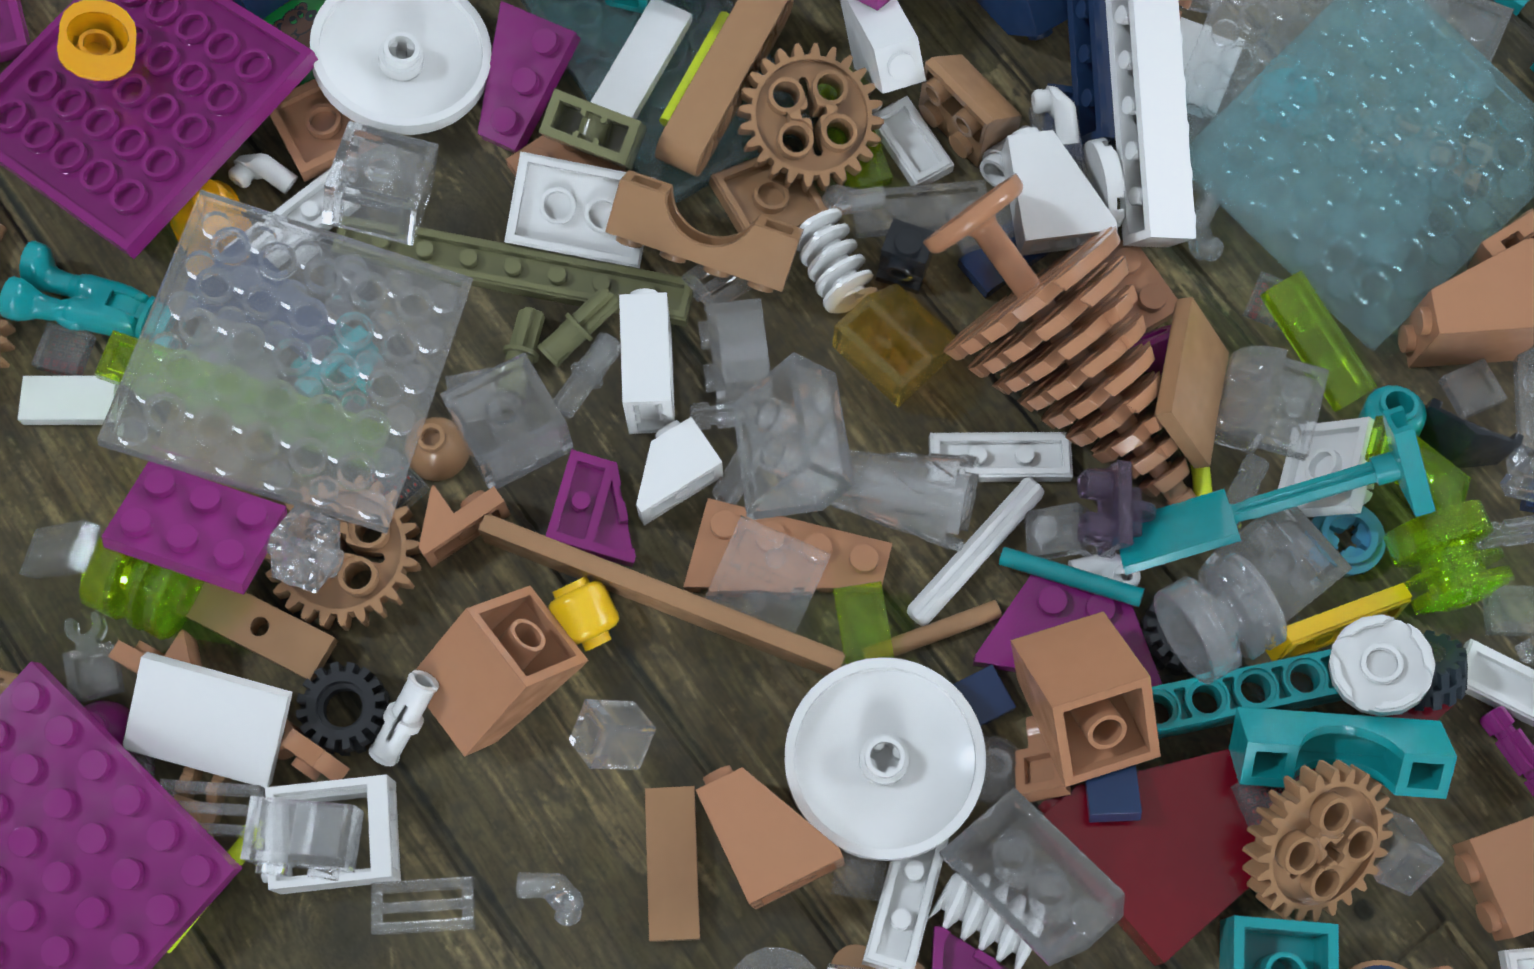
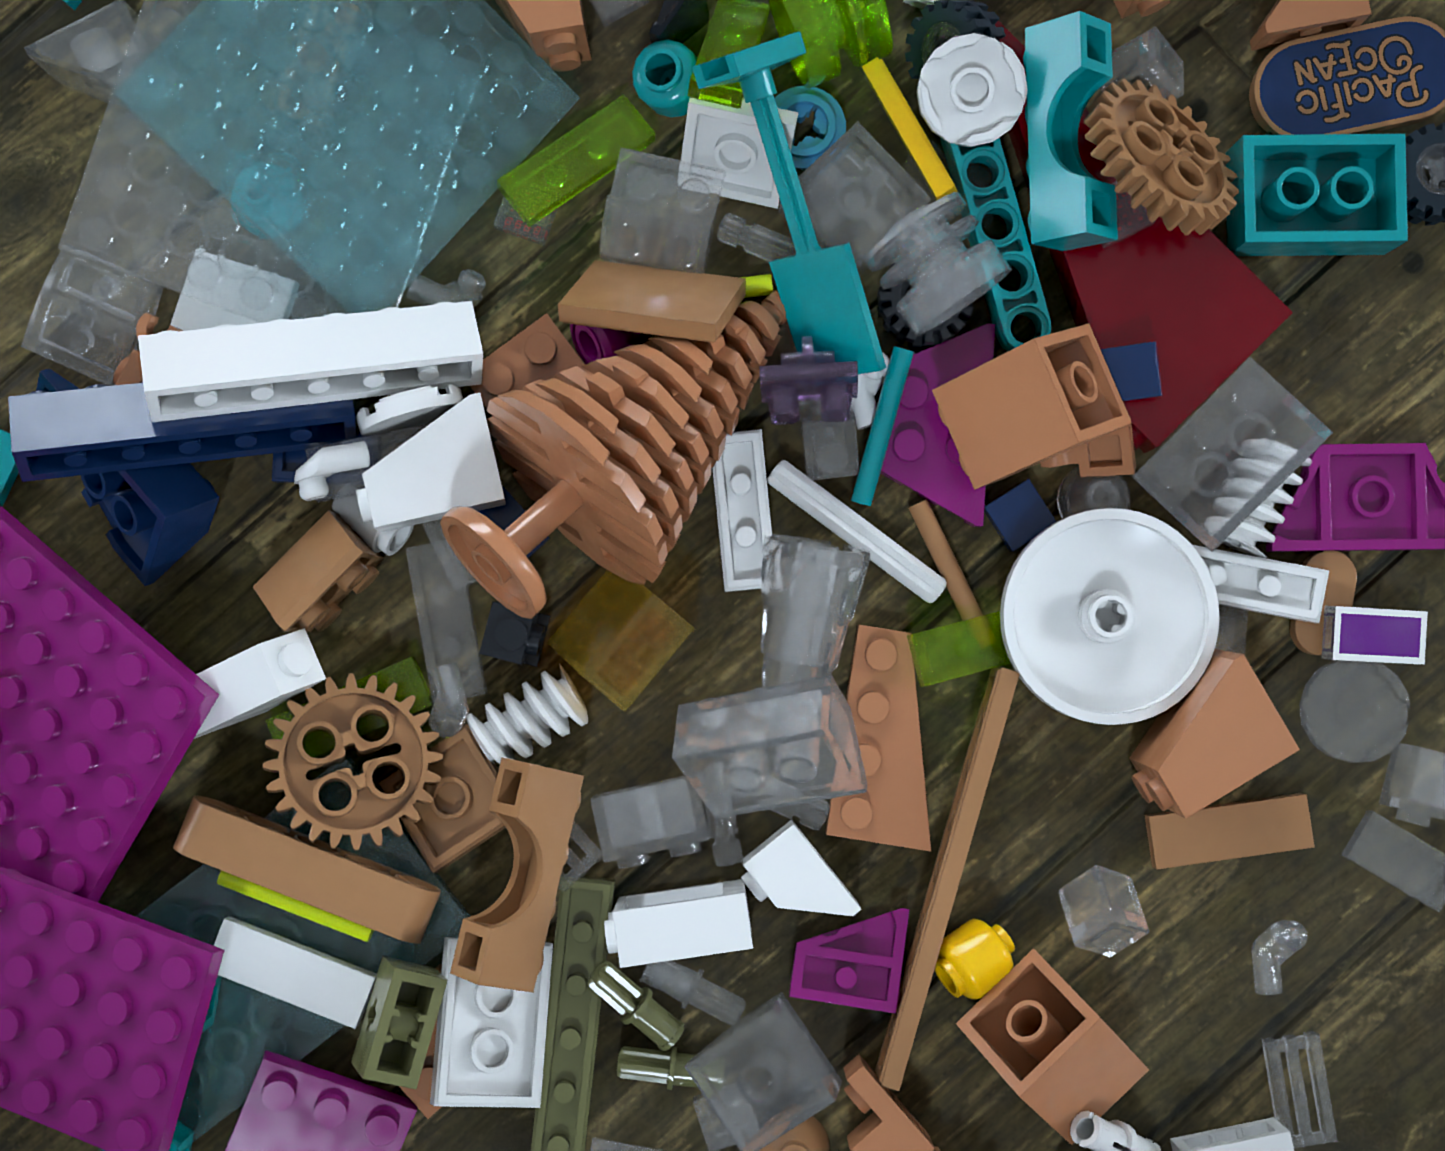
camera: 90 degrees left, 15 degrees up
clear slope [705,515,831,633] -> none
white tile [872,96,954,192] -> none

